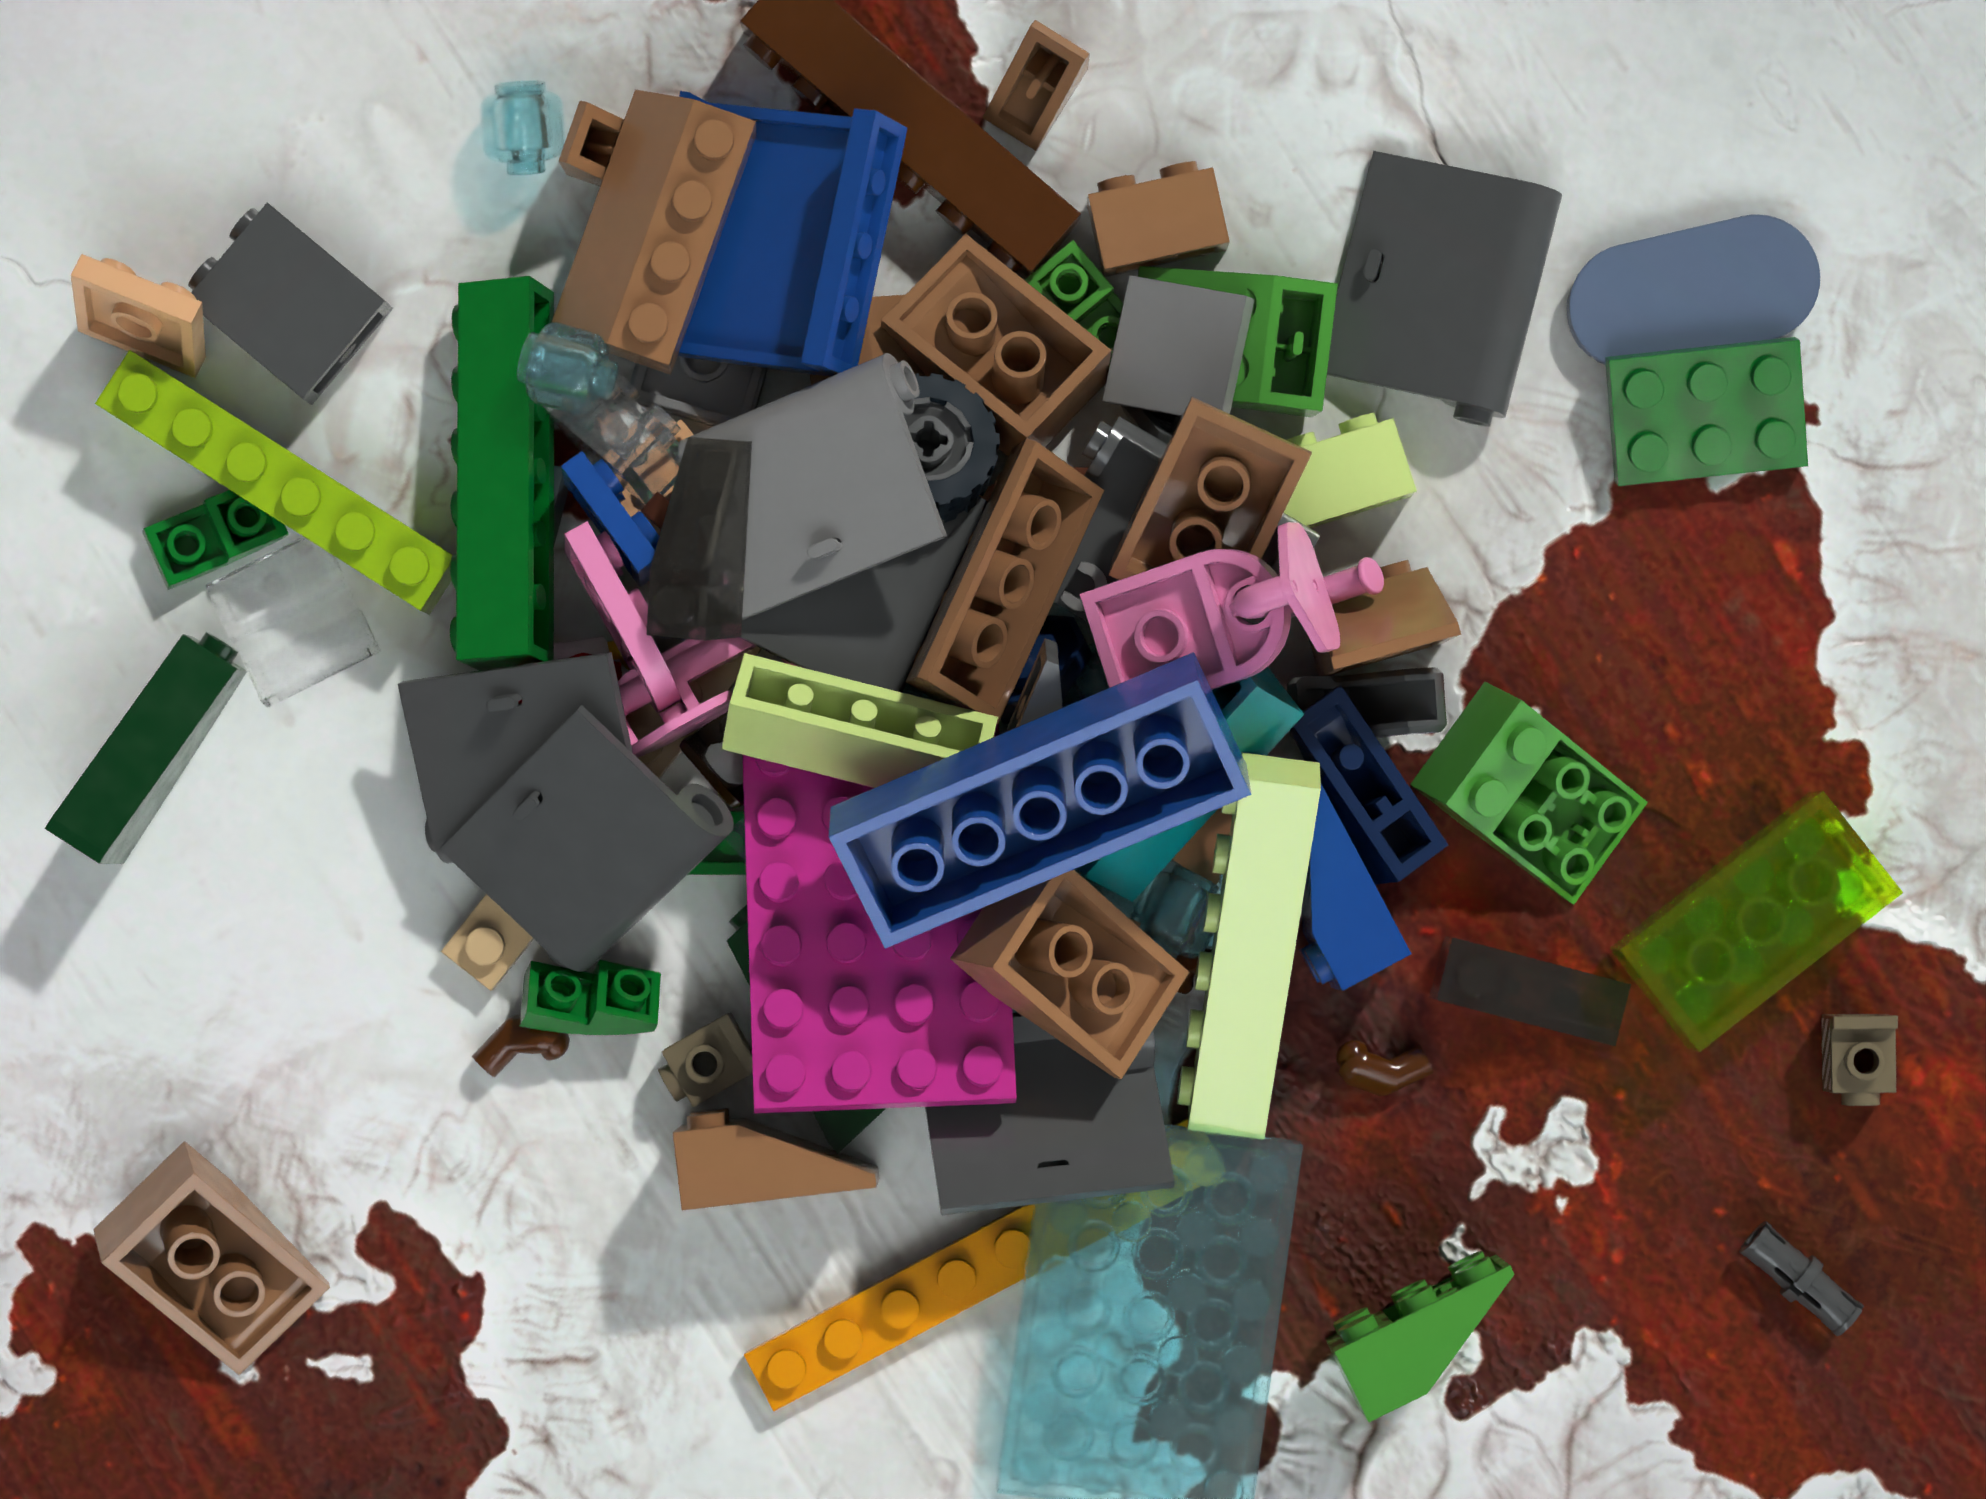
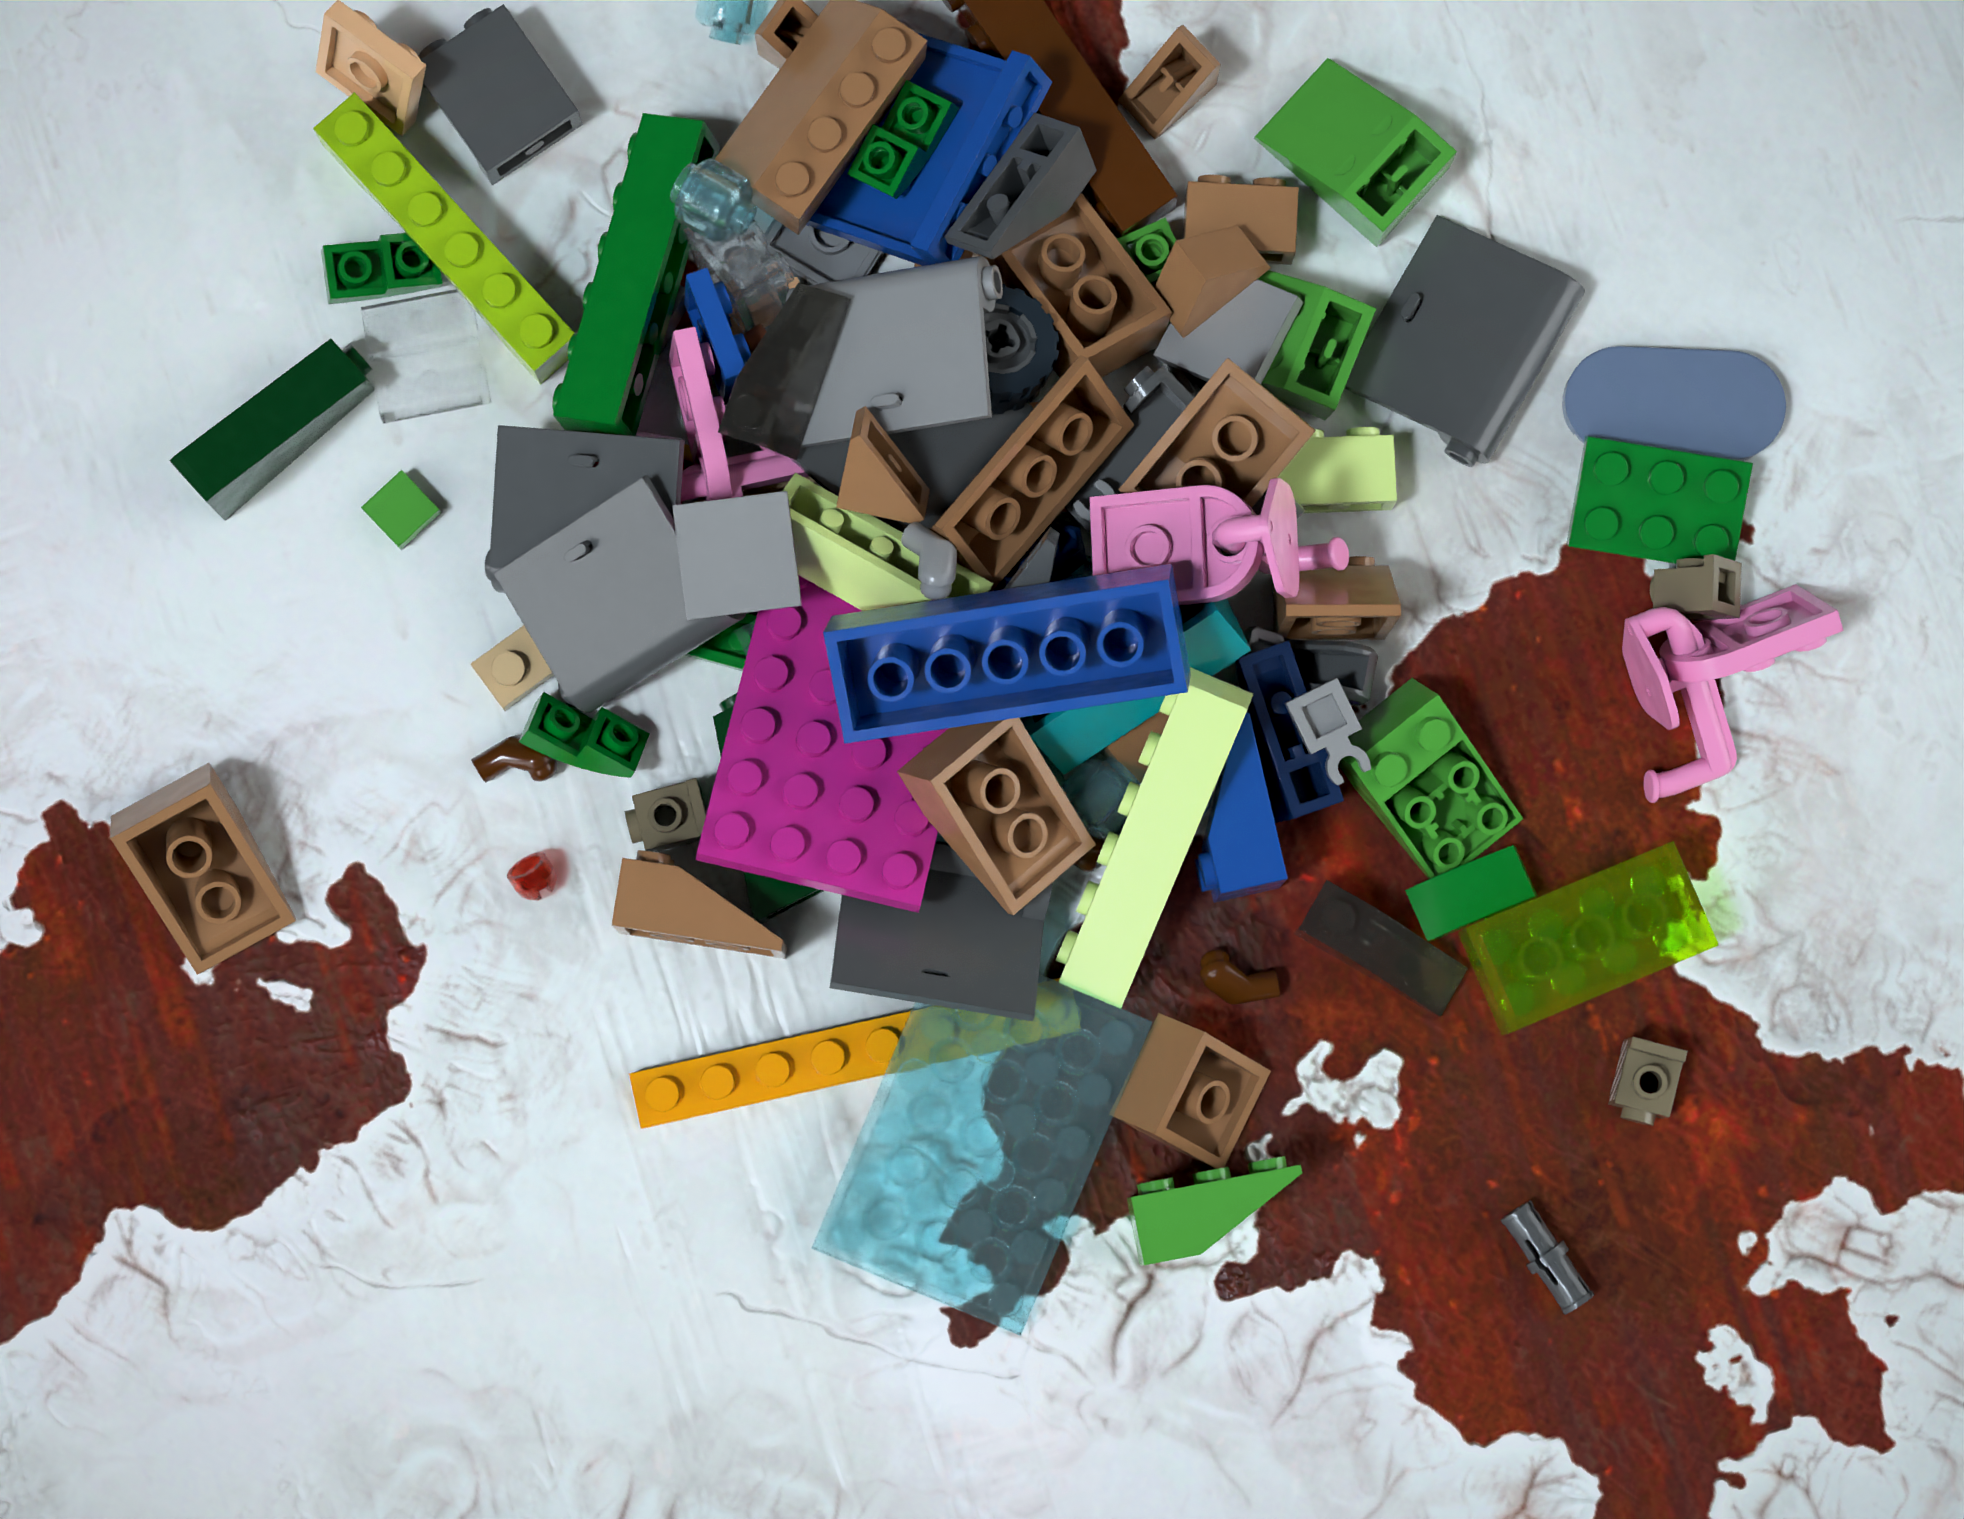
camera: 15 degrees right, 5 degrees down
none -> bright green tile [361,470,442,550]
none -> clear red hinge [507,852,557,901]
none -> light grey tile [672,491,802,620]
none -> medium nougat slope [836,406,930,523]
none -> green slope [847,80,959,199]
none -> light grey arm [901,522,957,600]
none -> dark grey slope [945,112,1097,259]
none -> medium nougat slope [1109,1013,1271,1169]
none -> medium nougat slope [1154,225,1271,338]
none -> bright green slope [1254,58,1457,247]
none -> light grey plate [1284,678,1371,785]
none -> green slope [1405,845,1538,942]
none -> bright pink plate [1622,584,1844,803]
none -> dark tan brick [1650,554,1742,621]

